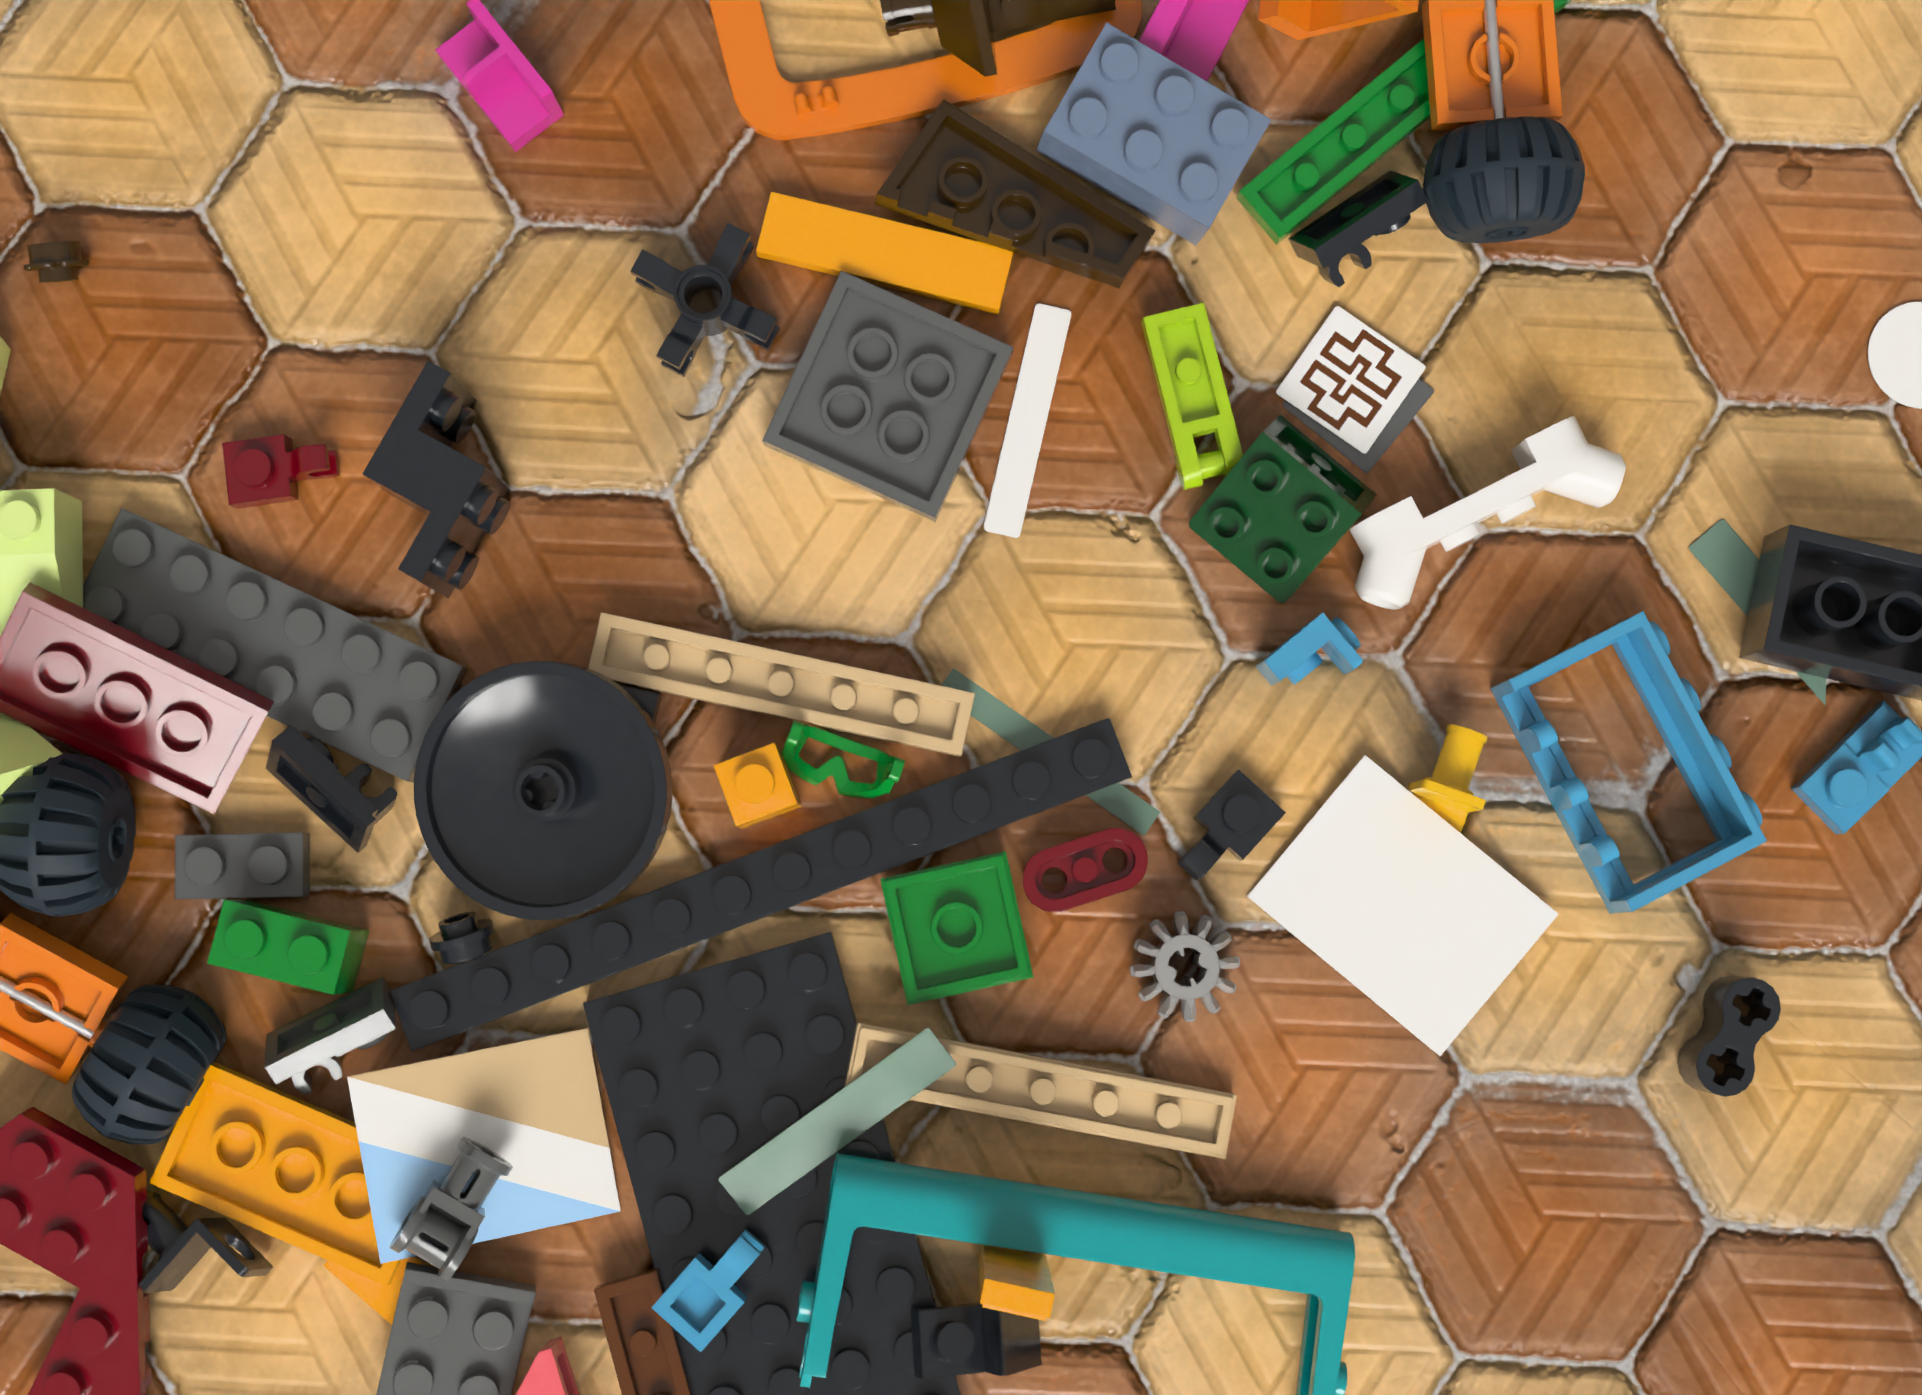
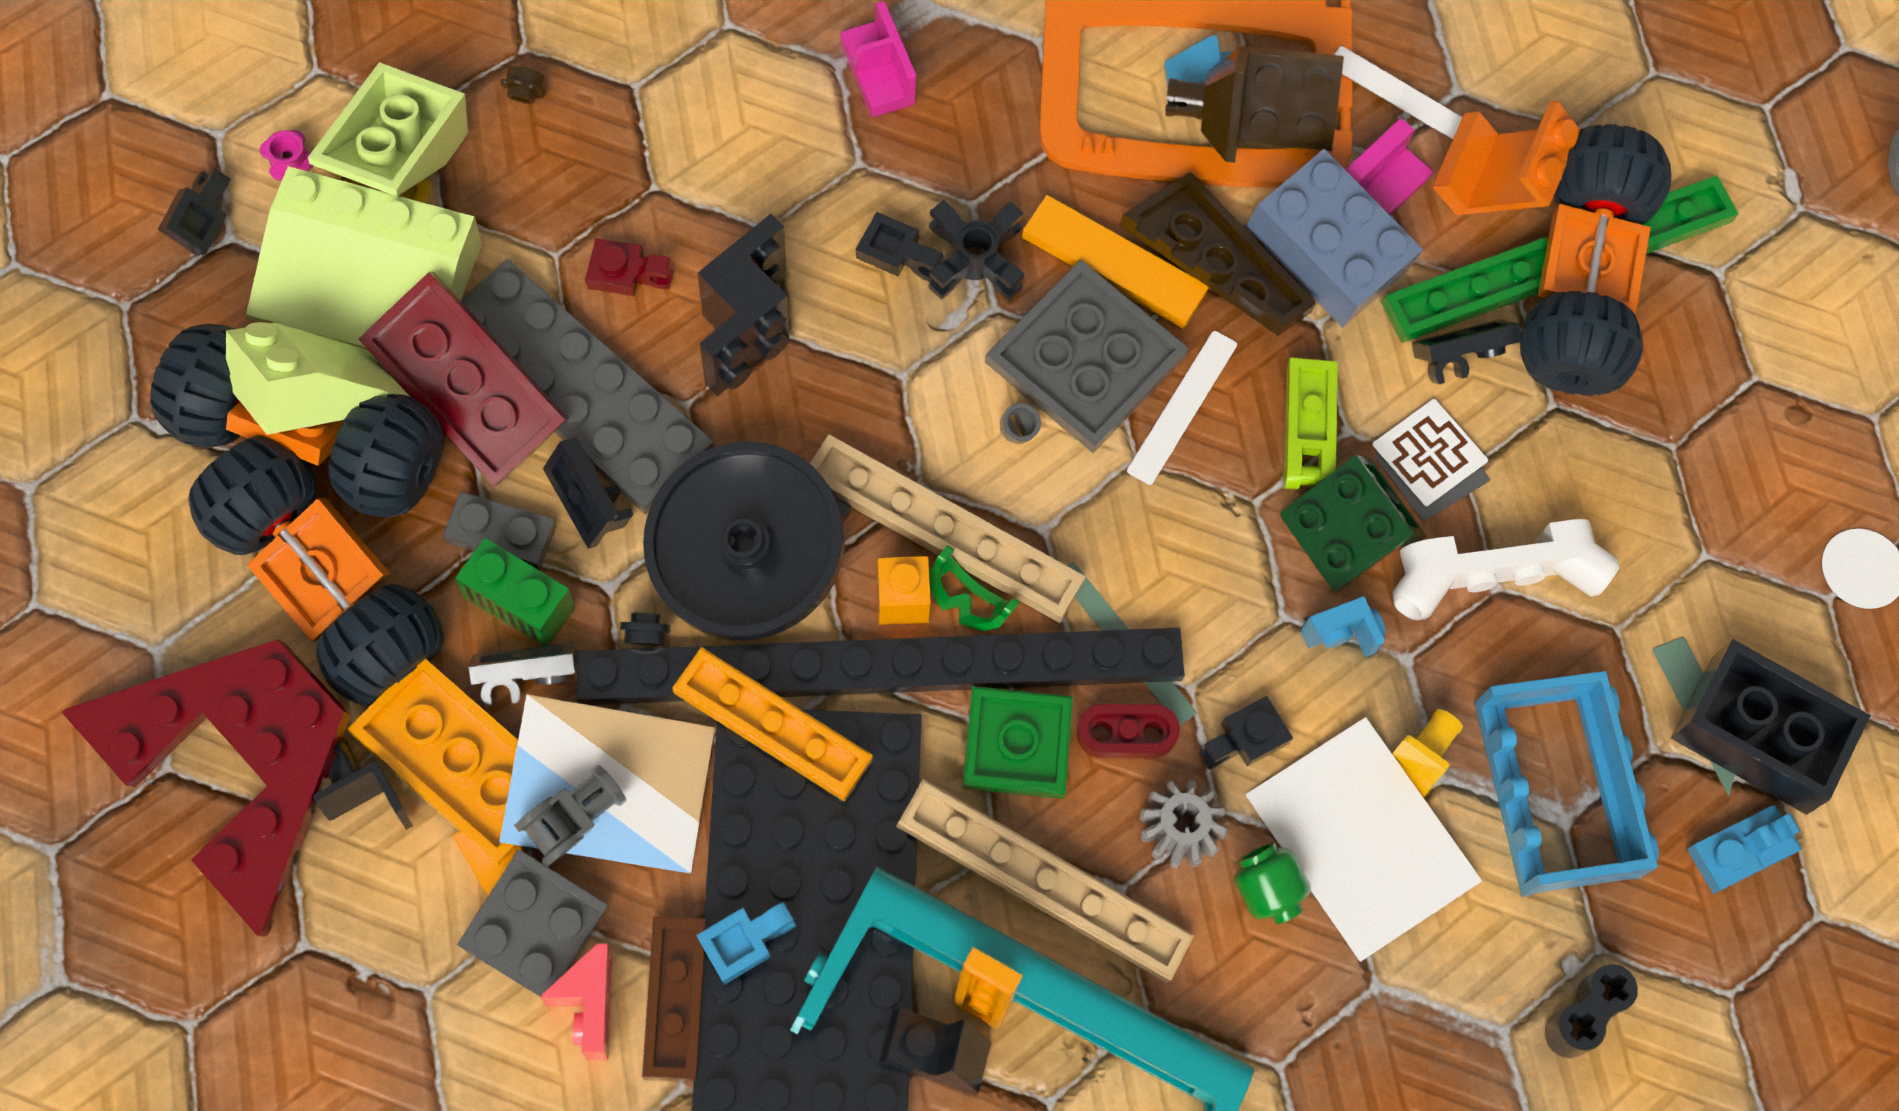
camera: 10 degrees right, 15 degrees down
sticker [719,1028,956,1215] -> none
none -> light orange tile [672,647,873,802]
none -> black plate [855,212,943,282]
none -> dark grey hinge [999,403,1041,444]
none -> green head [1233,842,1311,924]

